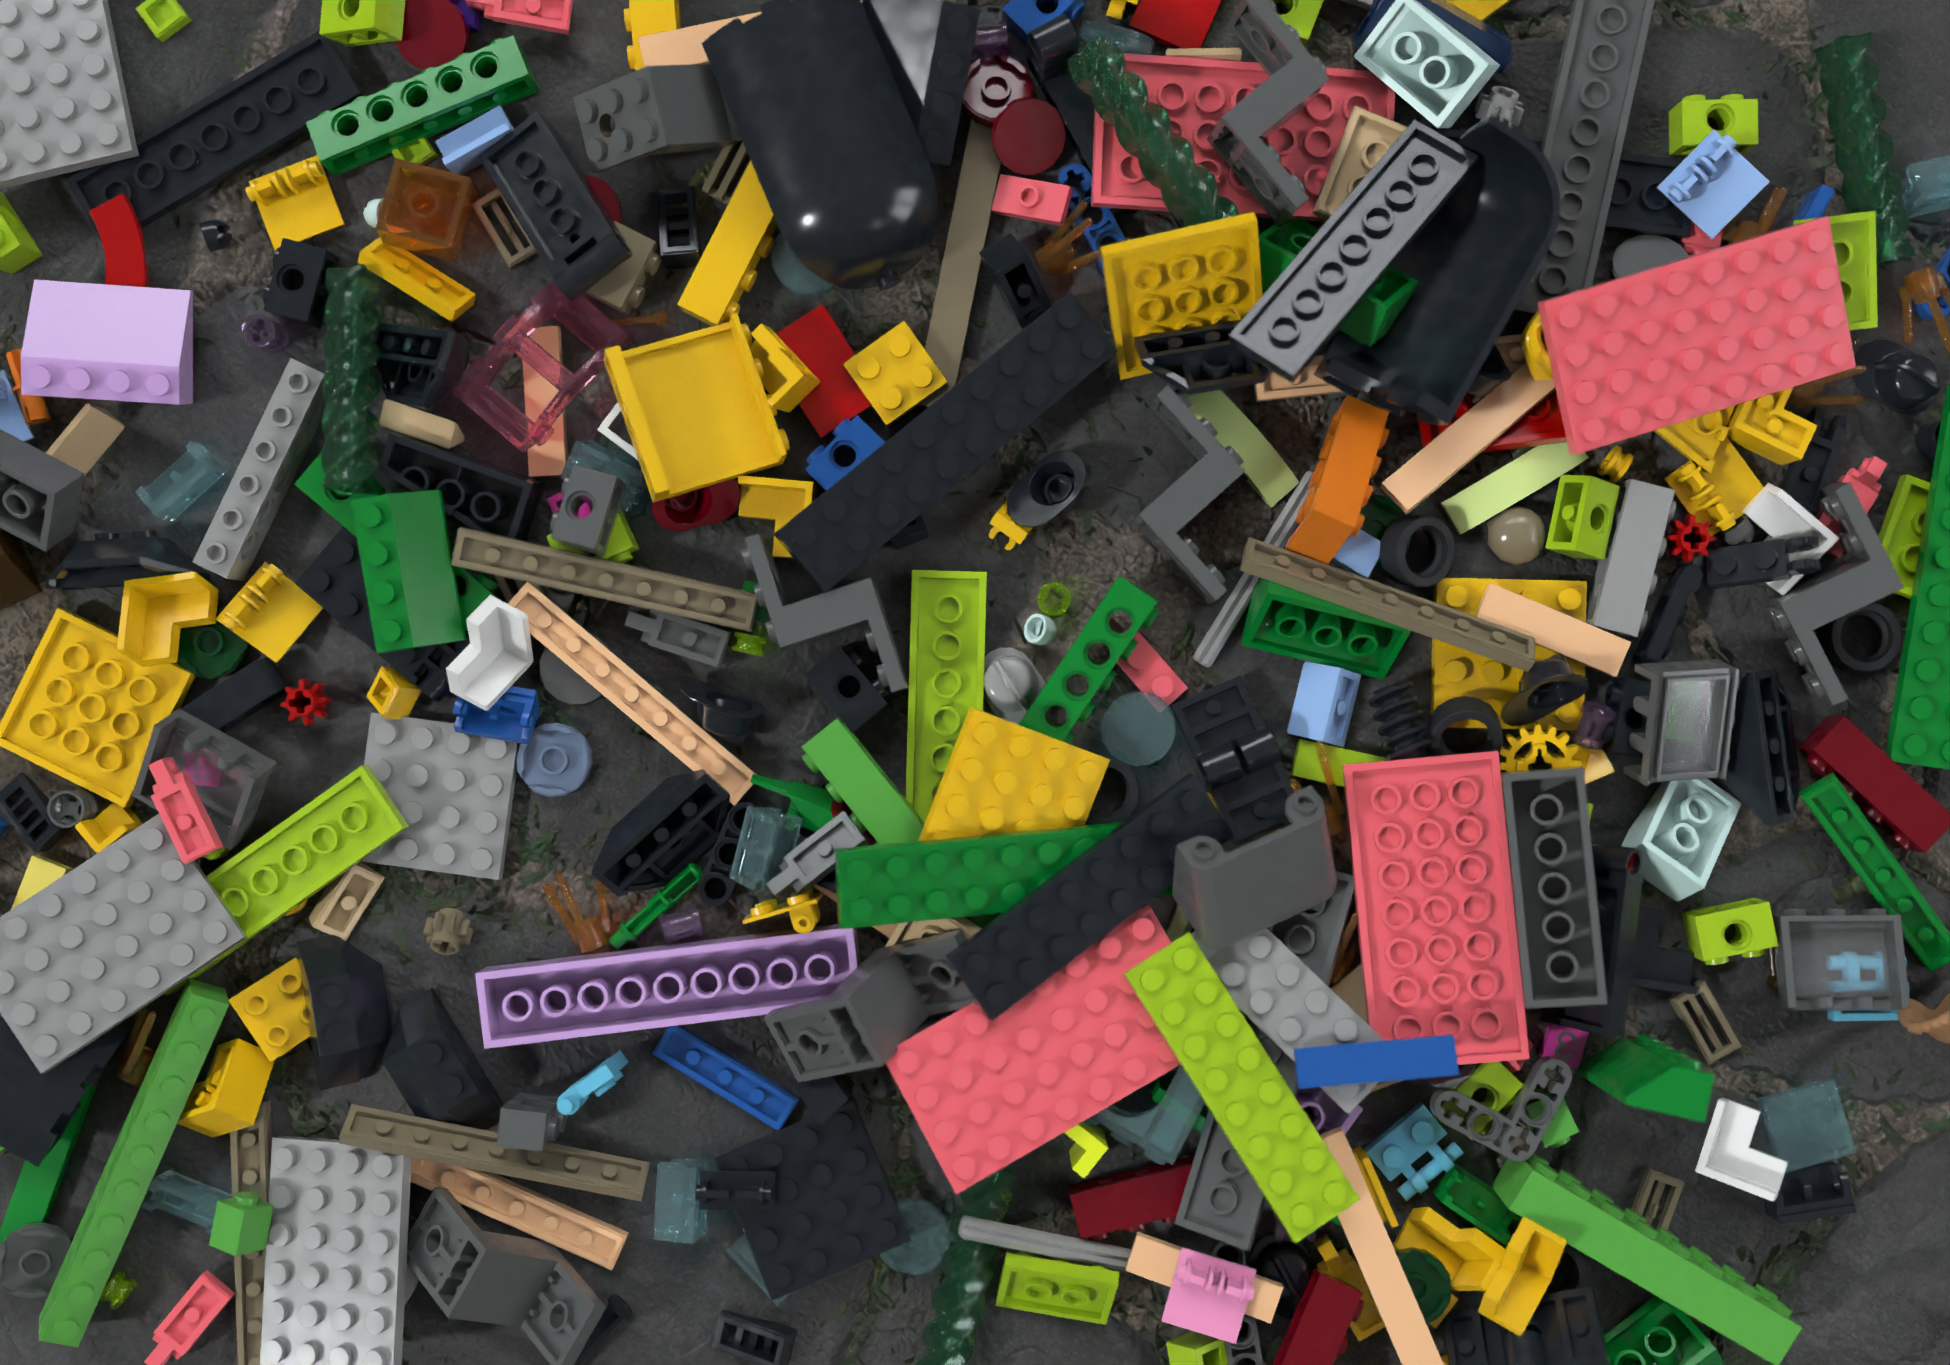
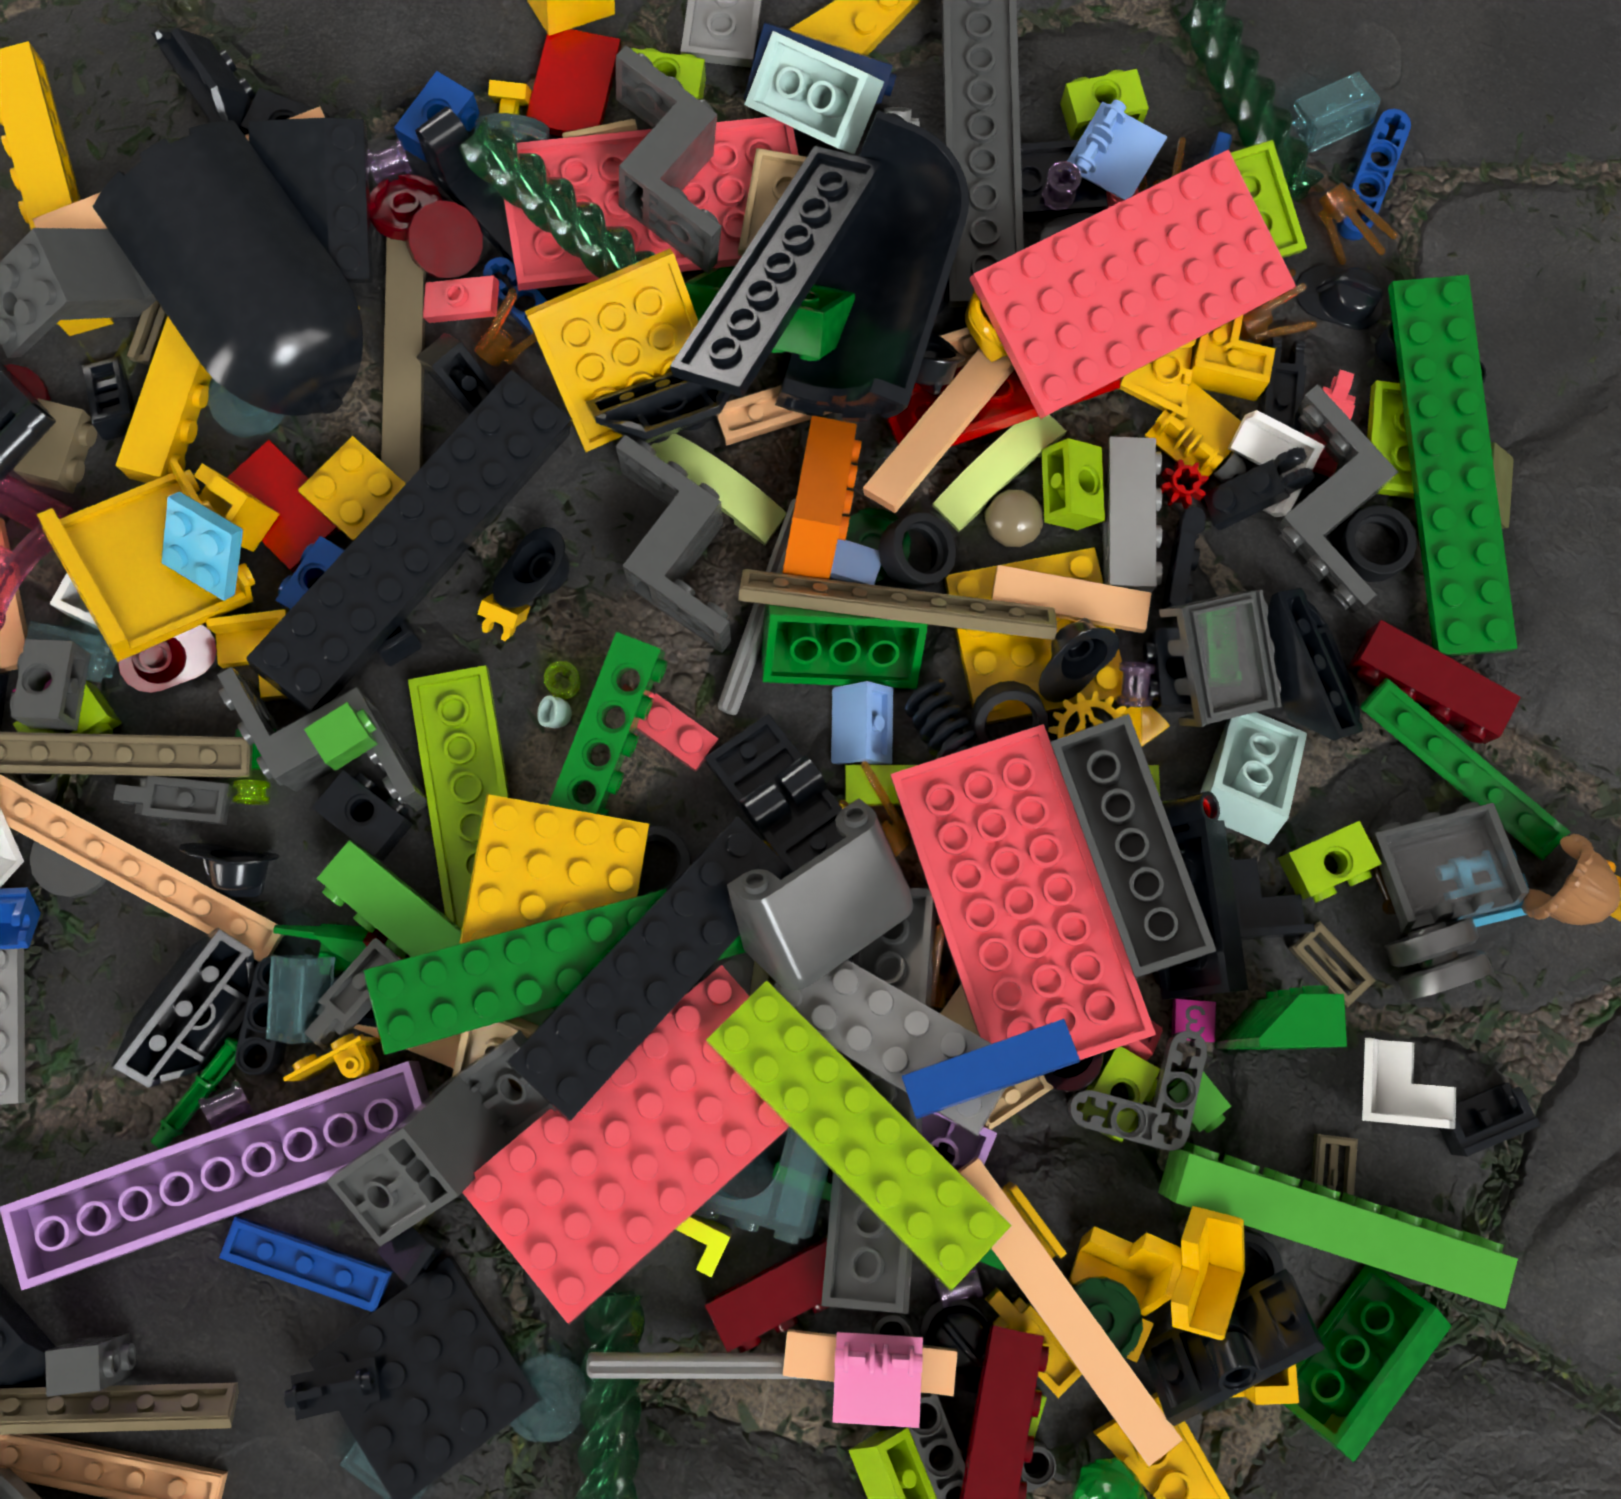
camera: 20 degrees left, 10 degrees down
sand blue tile [516,723,593,797] -> none
clear orange plant [543,874,613,953] -> none
medium azure plate [557,1050,628,1115] -> none
clear orange hinge [591,311,668,332] -> none
clear light blue hinge [654,1158,710,1244] -> none
light grey piece [984,648,1052,724] -> none
lime plate [995,1252,1119,1325] -> none
clear light blue tile [1101,691,1176,766] -> none
medium azure plate [1363,1102,1464,1201] -> none
green hinge [1432,1162,1521,1245] -> none
yellow bush [1597,445,1634,484] -> none
clear light blue tile [1758,1078,1856,1173] -> none
none -> medium azure plate [161,491,243,601]
none -> bright green brick [304,702,378,771]
none -> clear purple bush [1042,161,1082,211]
none -> flat silver wheel [1384,917,1494,1000]

